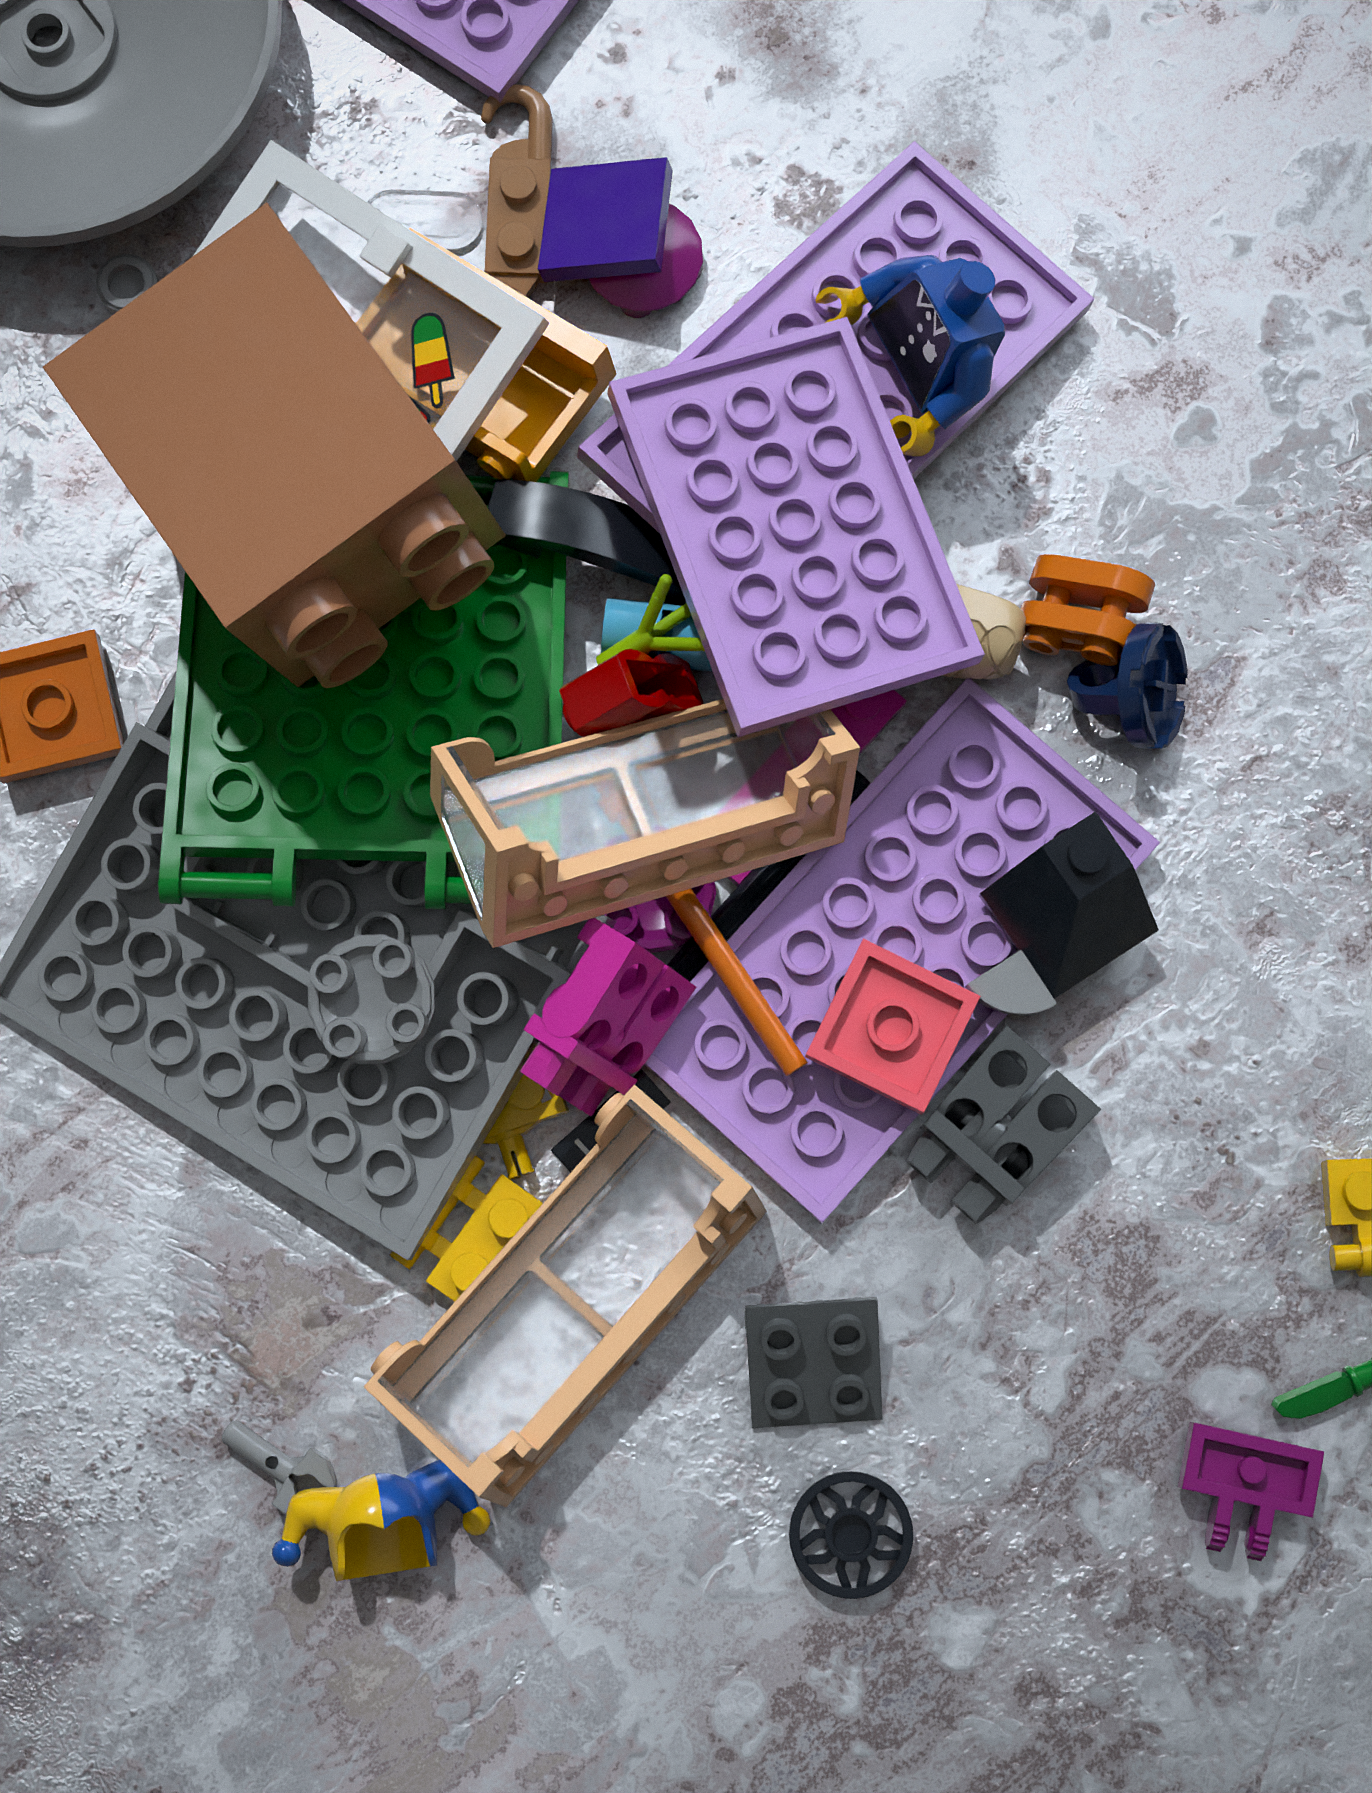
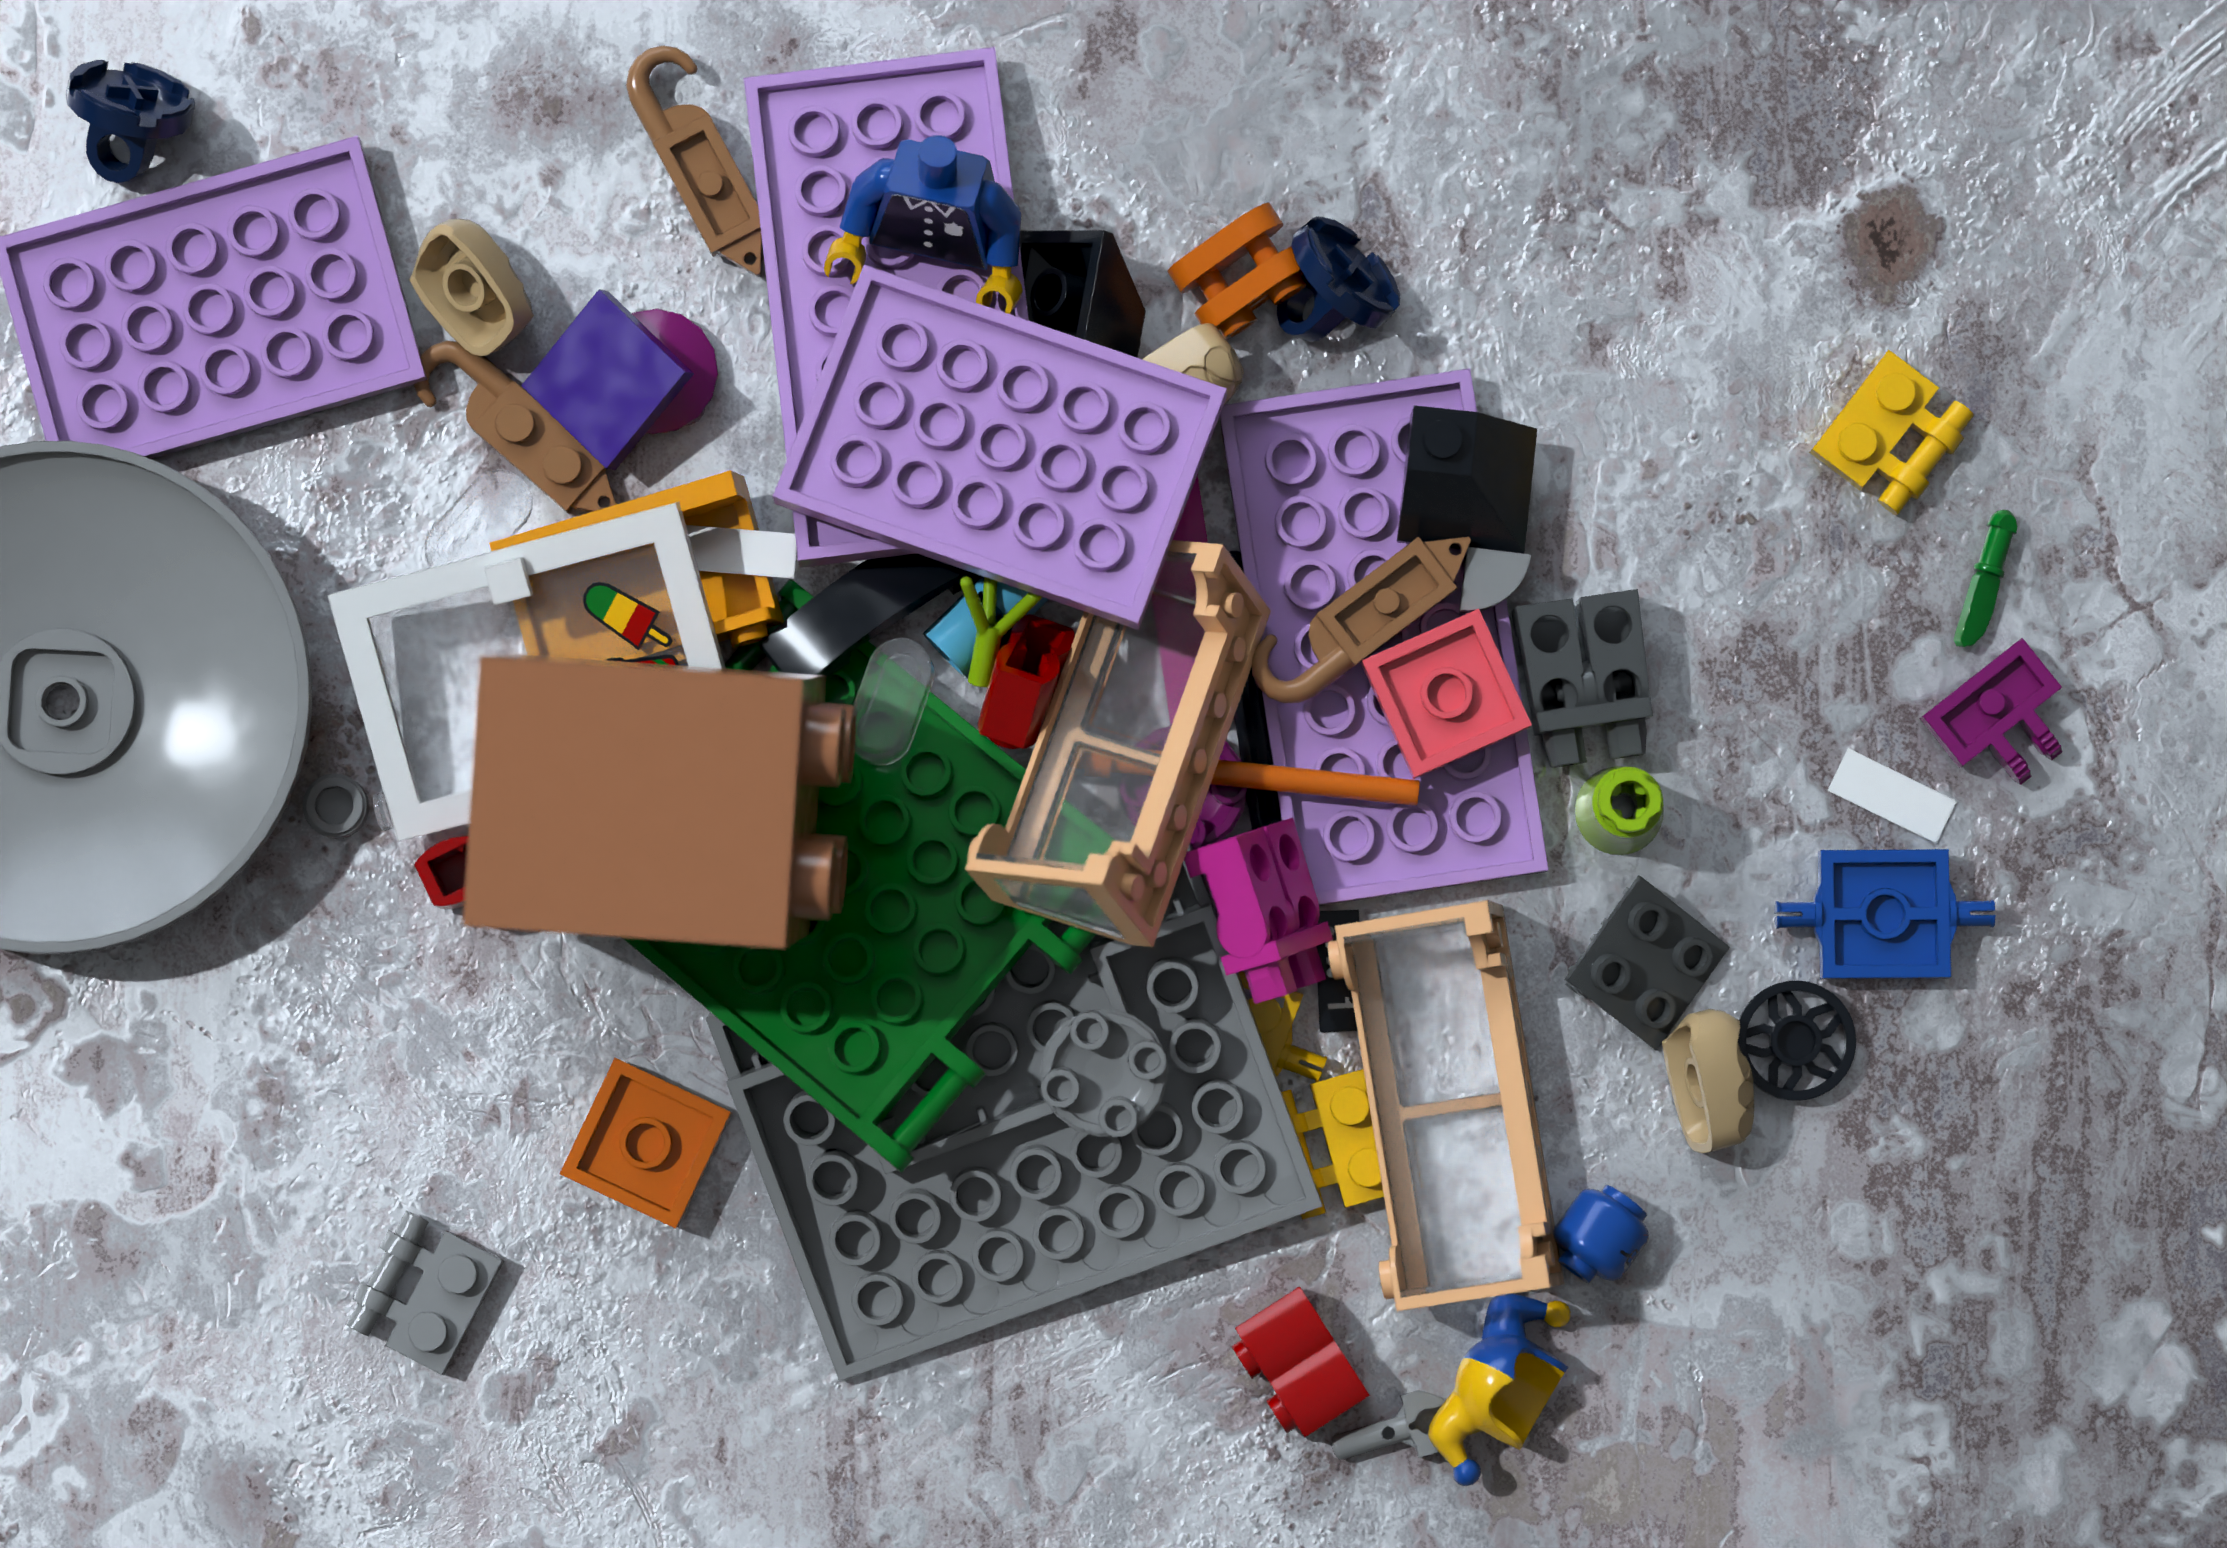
camera: 50 degrees left, 5 degrees up
none -> tan piece [409,219,534,356]
none -> medium nougat plate [626,45,762,277]
none -> white sticker [686,525,797,579]
none -> clear tile [854,638,935,765]
none -> black slope [1019,230,1146,358]
none -> red brick [1231,1286,1370,1437]
none -> medium nougat plate [1252,537,1471,703]
none -> blue head [1553,1185,1649,1284]
none -> lime plant [1575,766,1664,855]
none -> tan piece [1662,1009,1754,1153]
none -> blue plate [1774,849,1995,980]
none -> white sticker [1827,748,1957,844]

